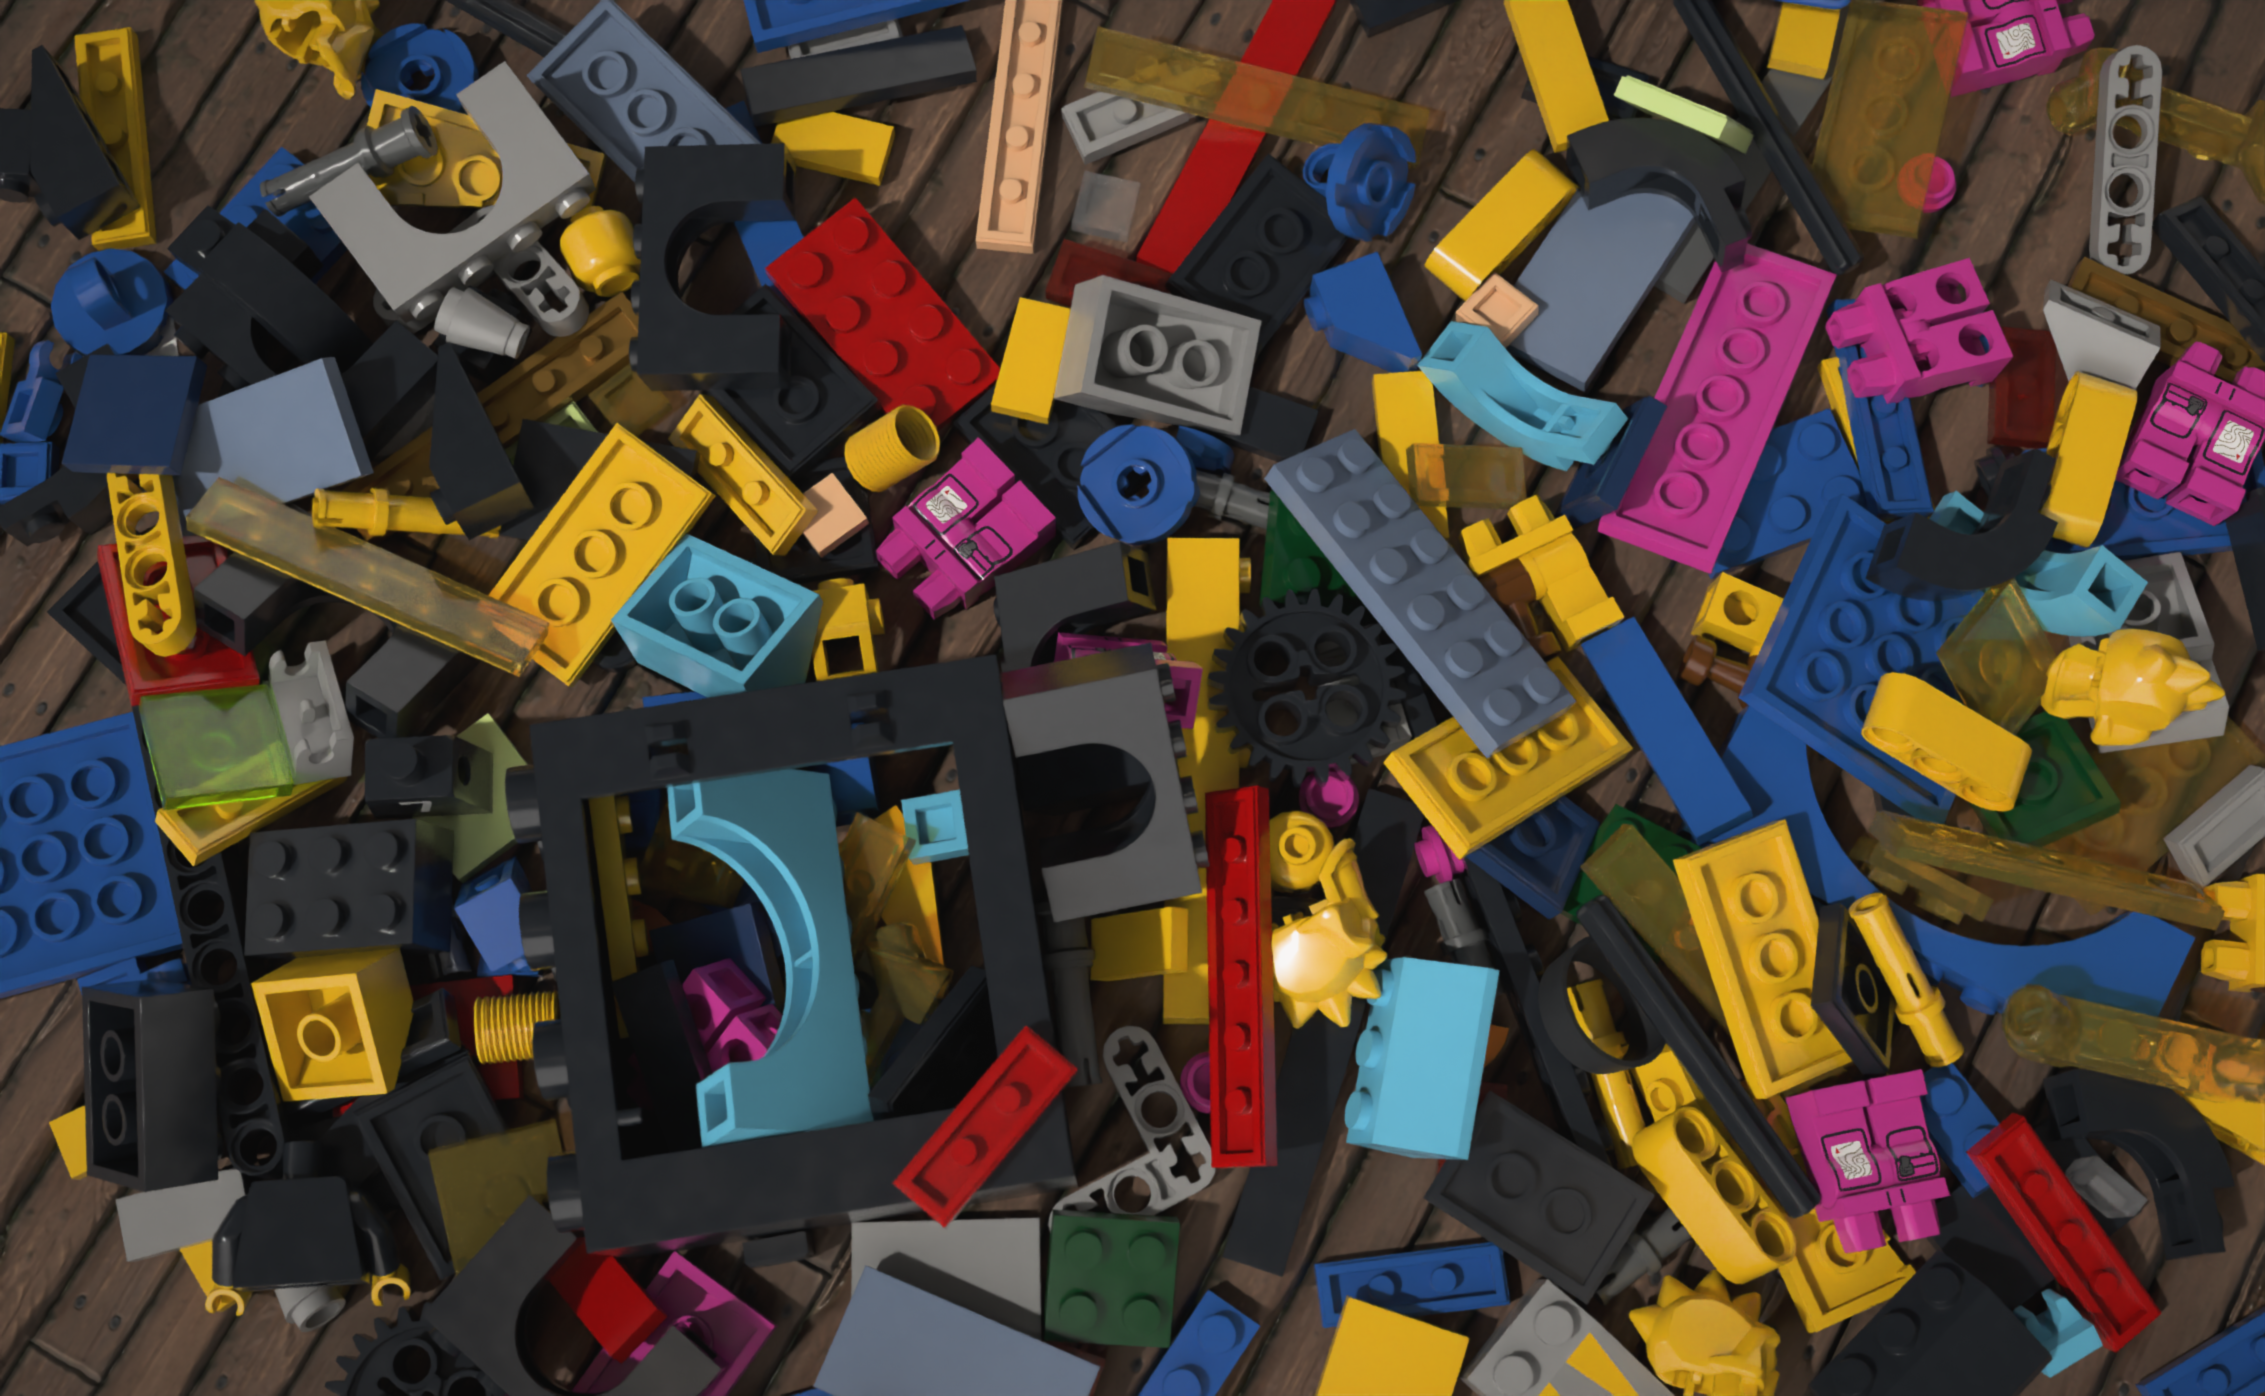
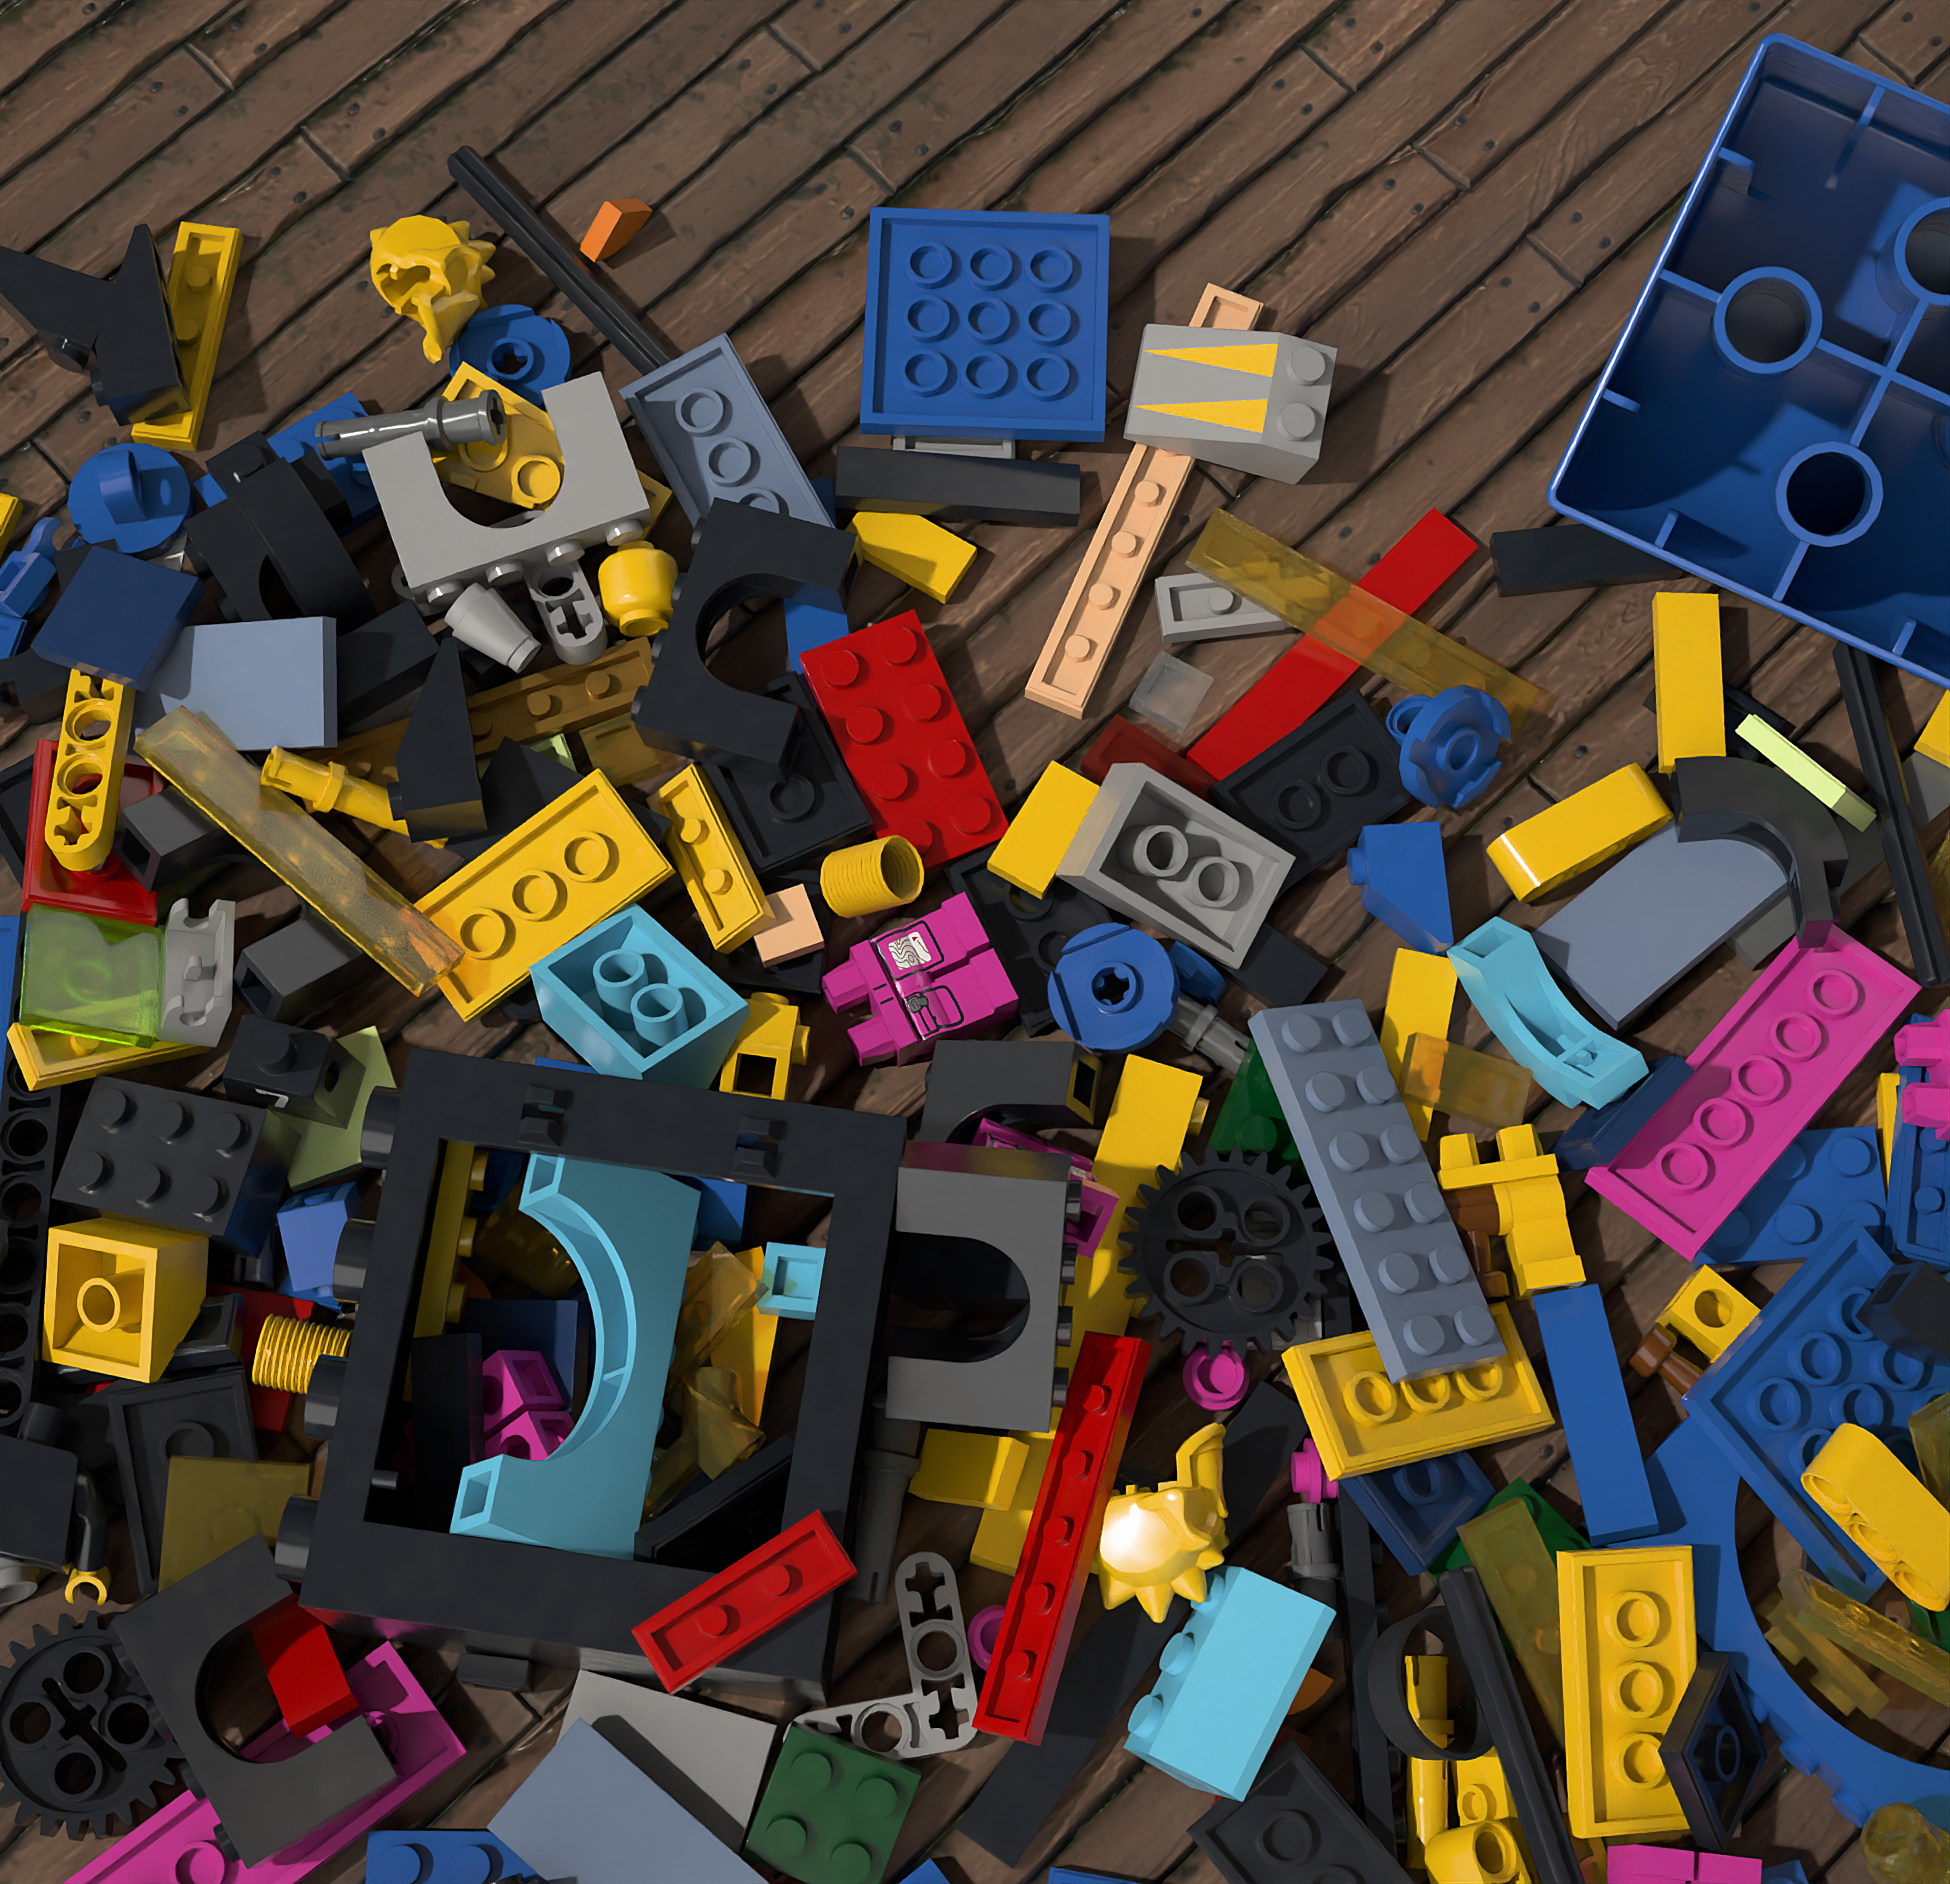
camera: 15 degrees right, 5 degrees down
yellow head [1270,810,1335,895] -> none
light nougat tile [1455,272,1539,349] -> none
yellow pin [1848,892,1964,1067] -> none

